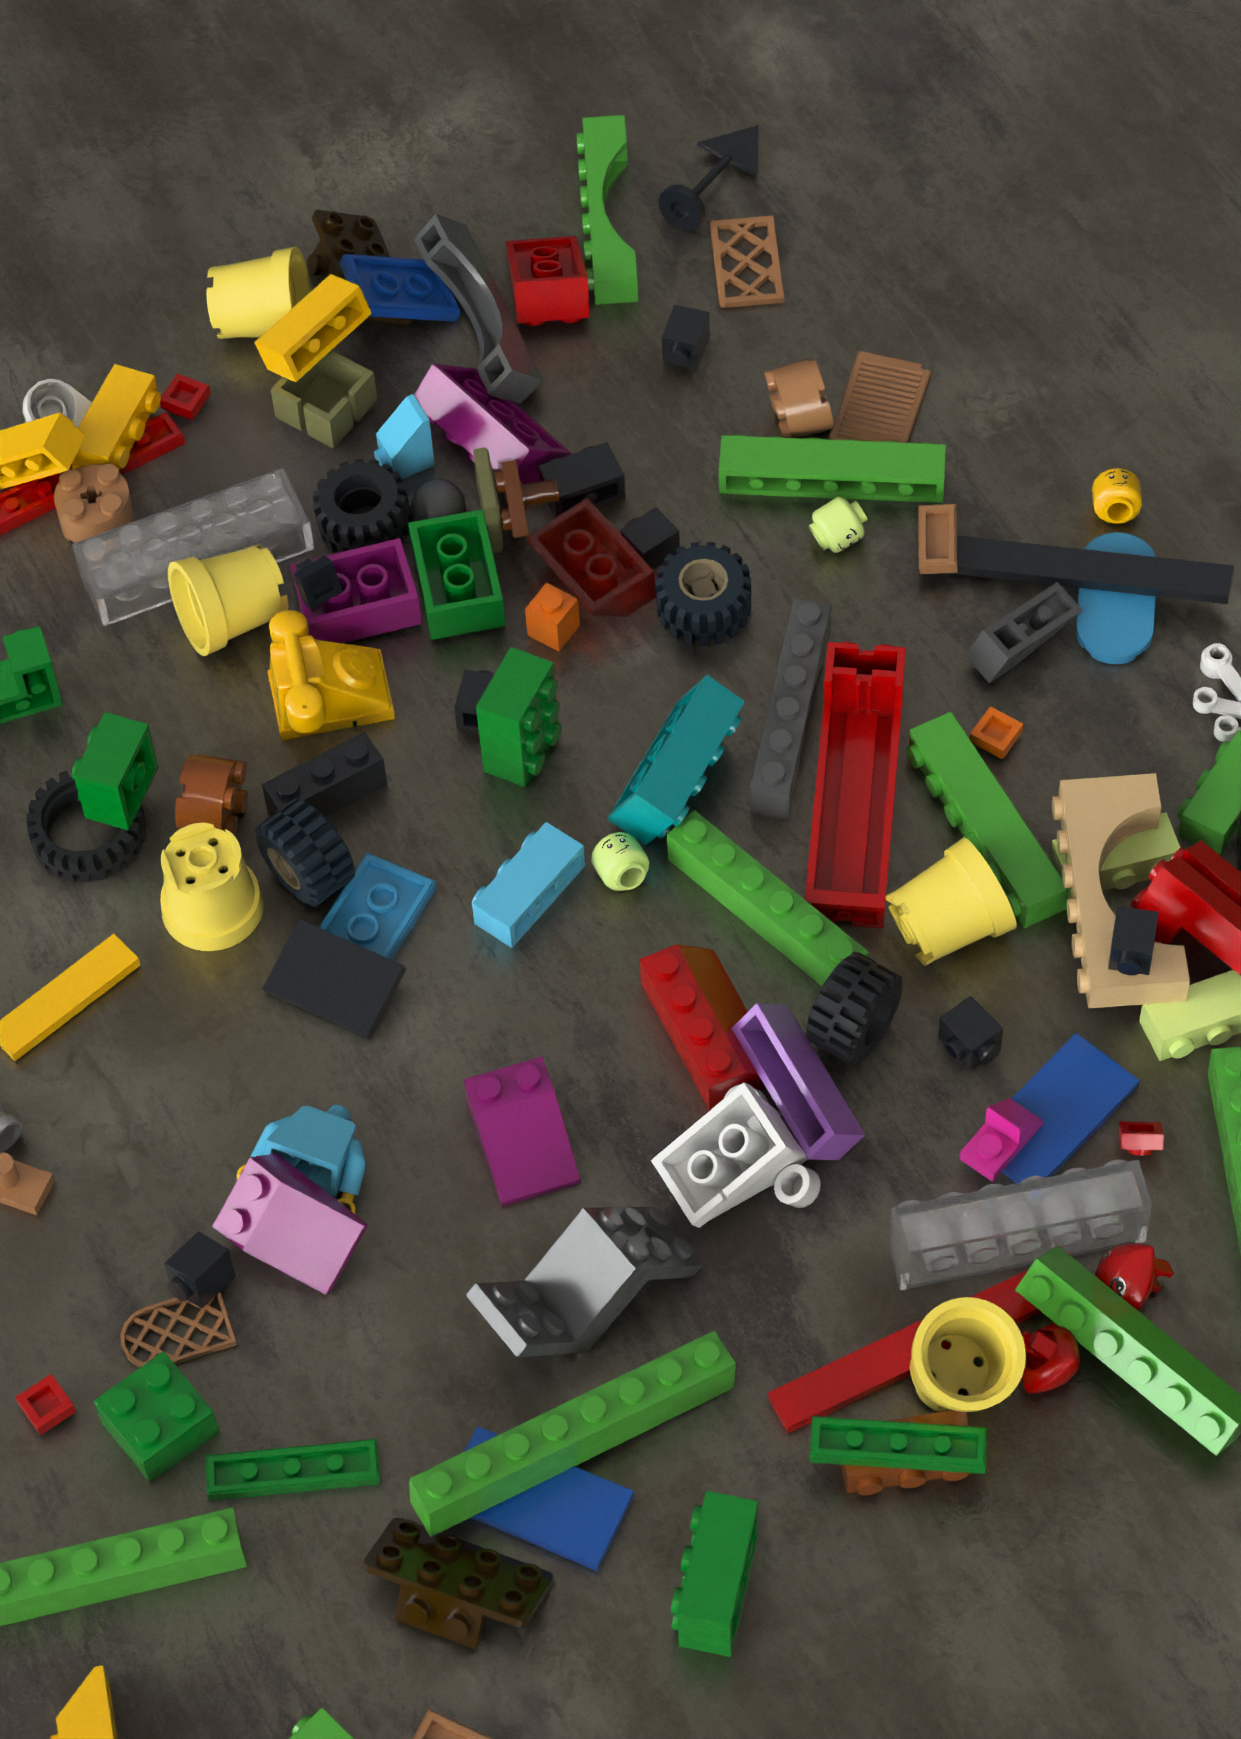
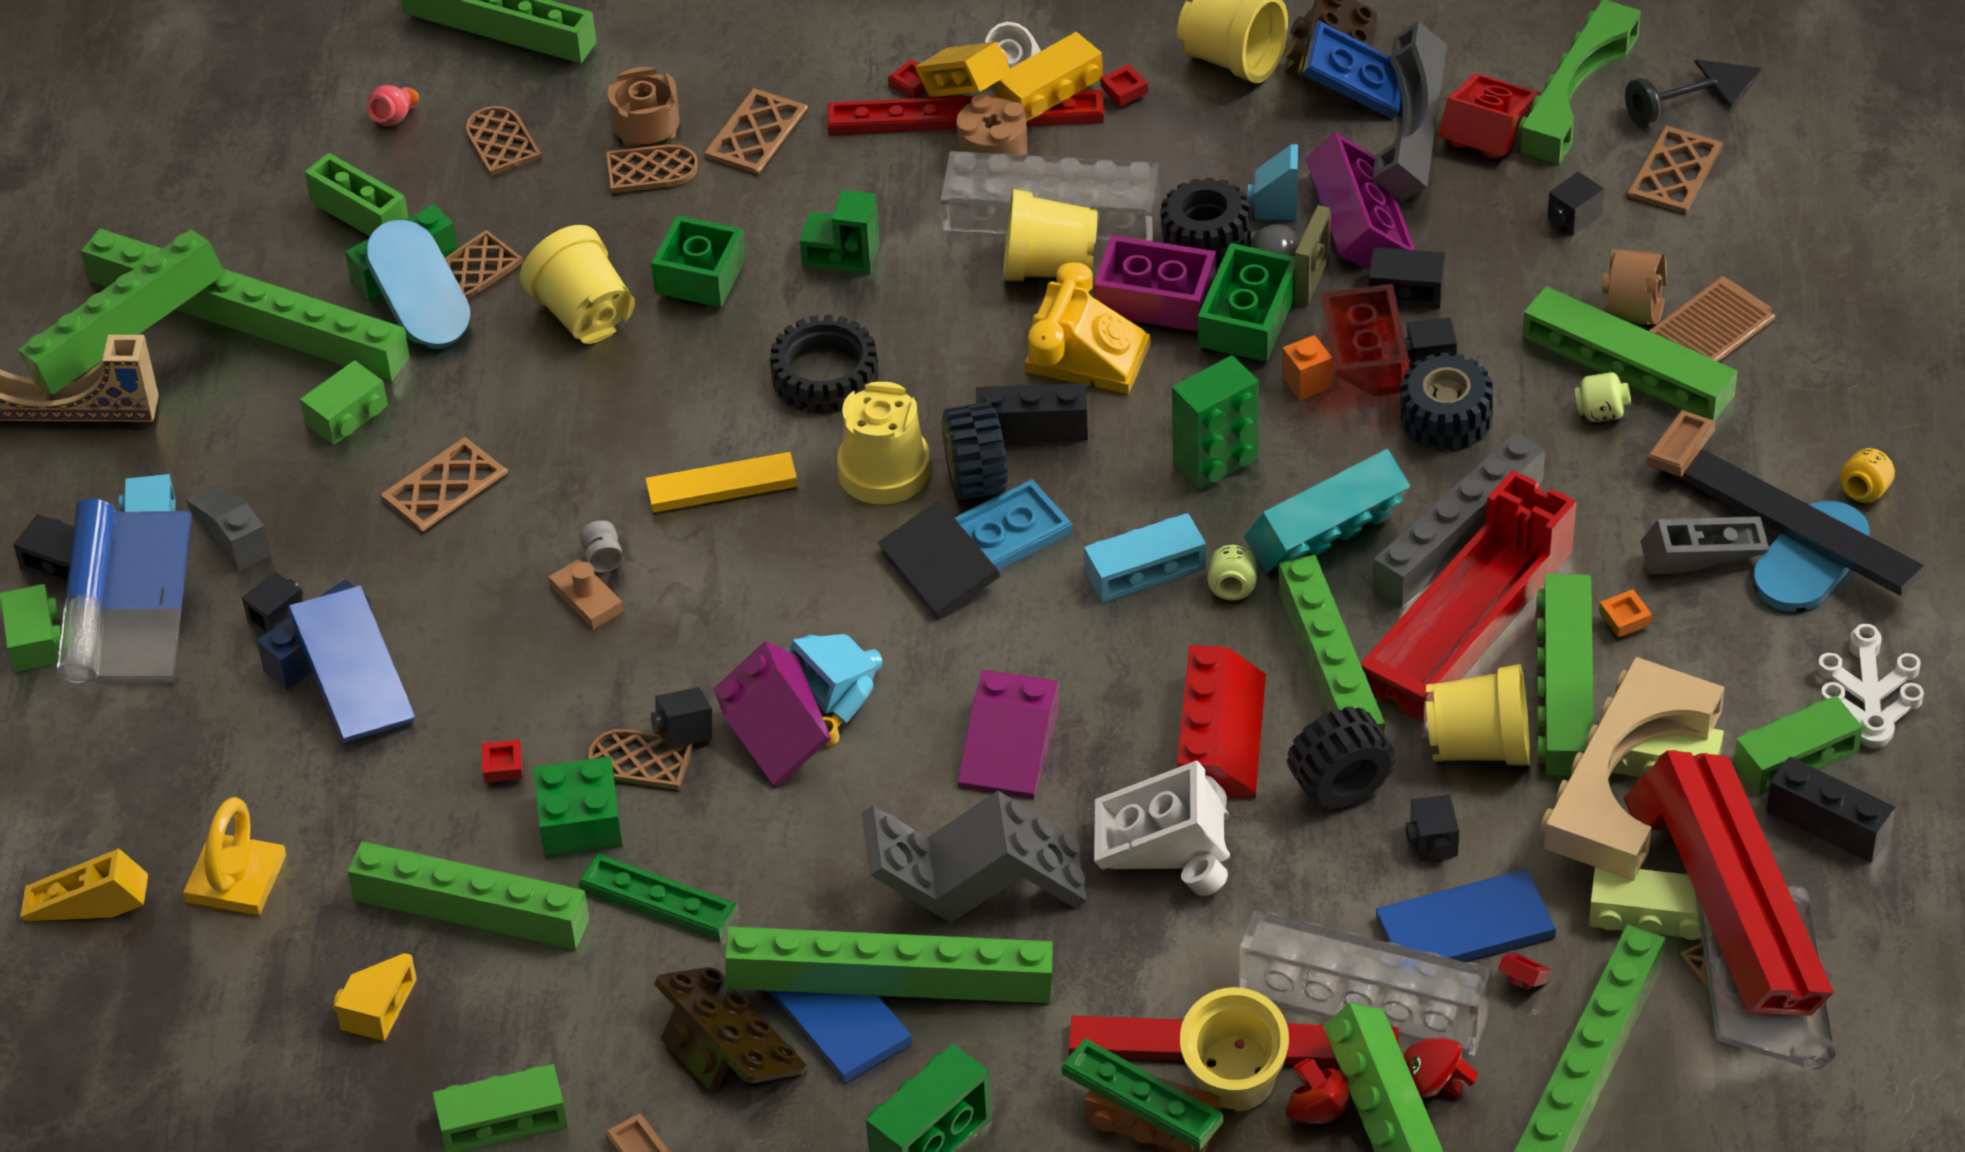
camera: 30 degrees right, 10 degrees down
green brick [72,712,159,831] -> none
dark orange brick [175,754,248,836] -> none
yellow brick [254,274,372,382] -> none
olive piece [271,350,378,449] -> none
black tile [293,555,343,610] -> none
reddish brown plate [492,458,560,538] -> none
medium lavender brick [731,1003,865,1160] -> none
dark pink slope [960,1098,1043,1182] -> none
black brick [1108,906,1159,975] -> none

